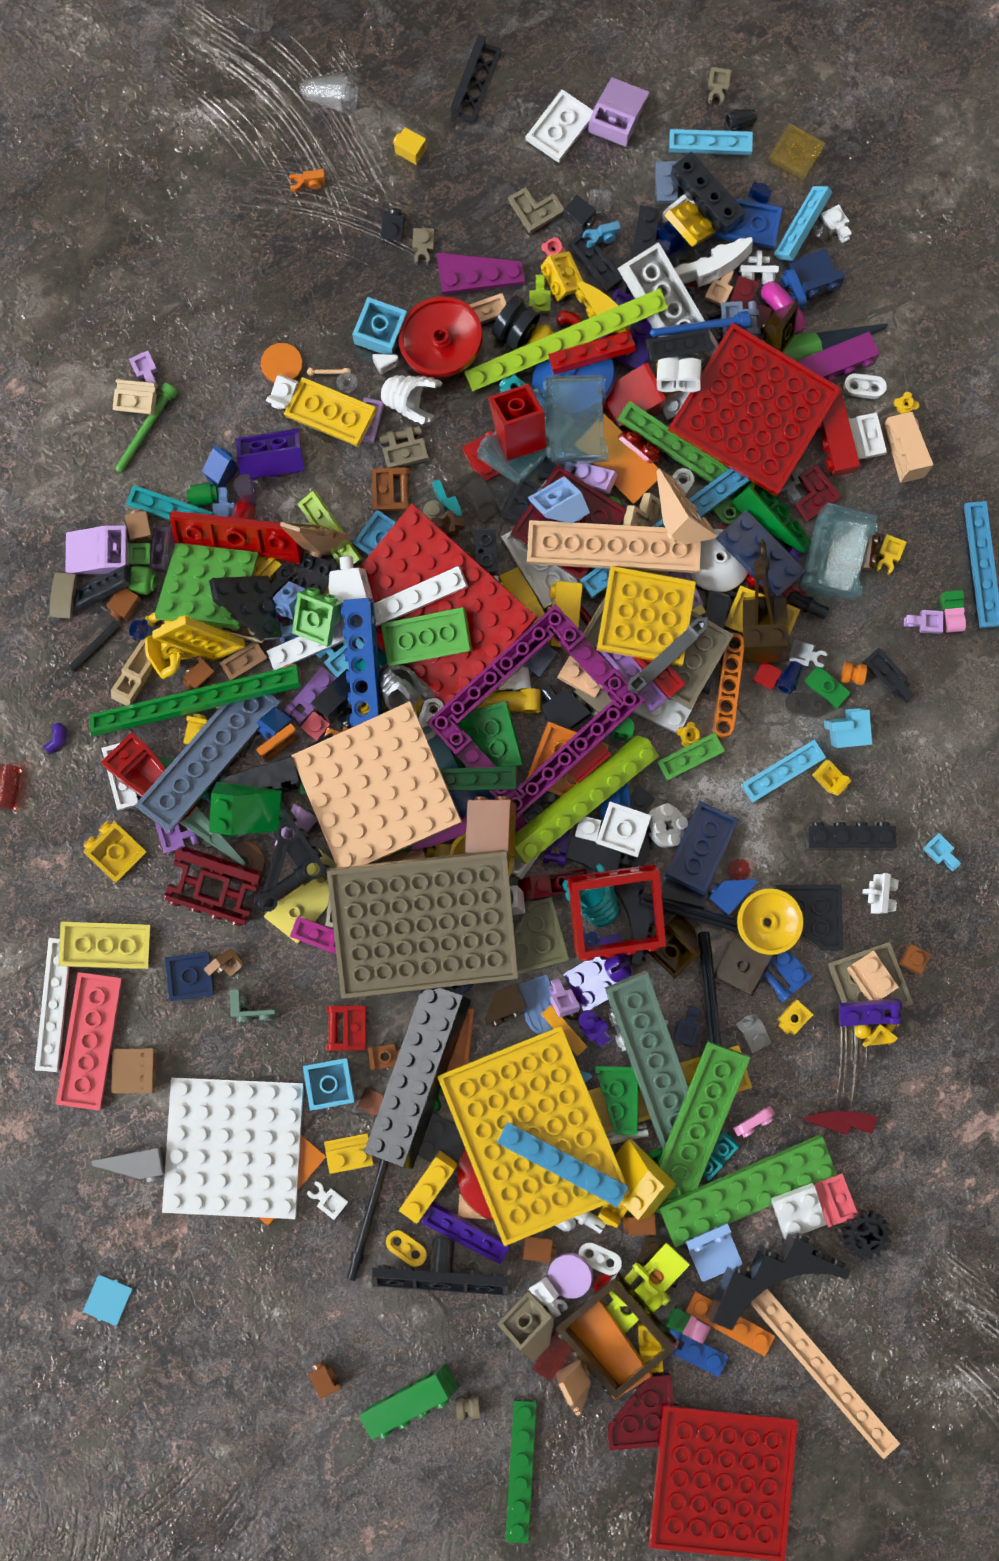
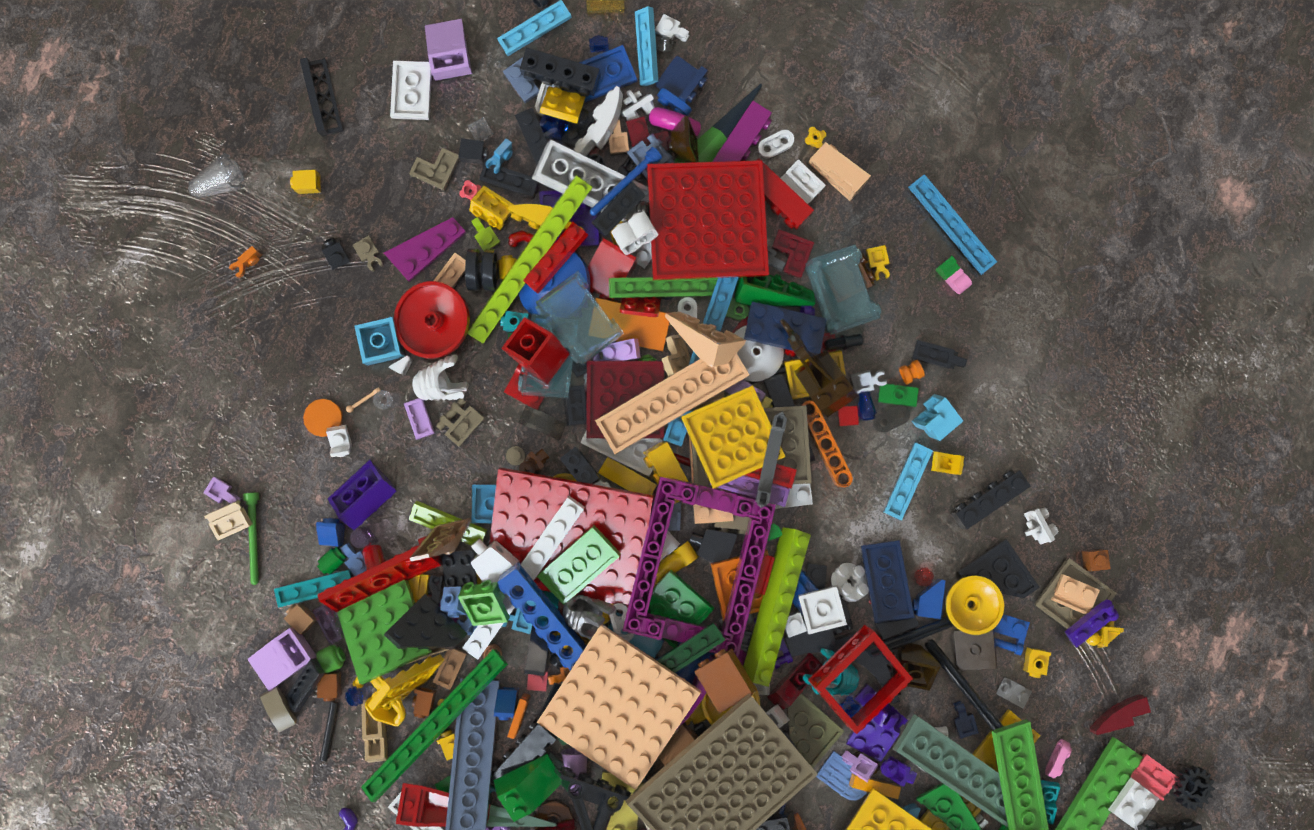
camera: 30 degrees left, 5 degrees up
bright green plate [128,543,151,566] -> none
medium lavender plate [283,667,336,726] -> none
yellow plate [284,377,377,447] -> none
dark orange plate [372,467,411,512] -> none
teal slope [432,479,463,516] -> none
dark brown slope [484,983,528,1027] -> none
light blue slope [528,476,590,524] -> none
bright green plate [657,733,725,781] -> none
yellow plate [677,722,700,747] -> none
lavender plate [904,610,943,634] -> none
medium azure plate [923,833,961,871] -> none

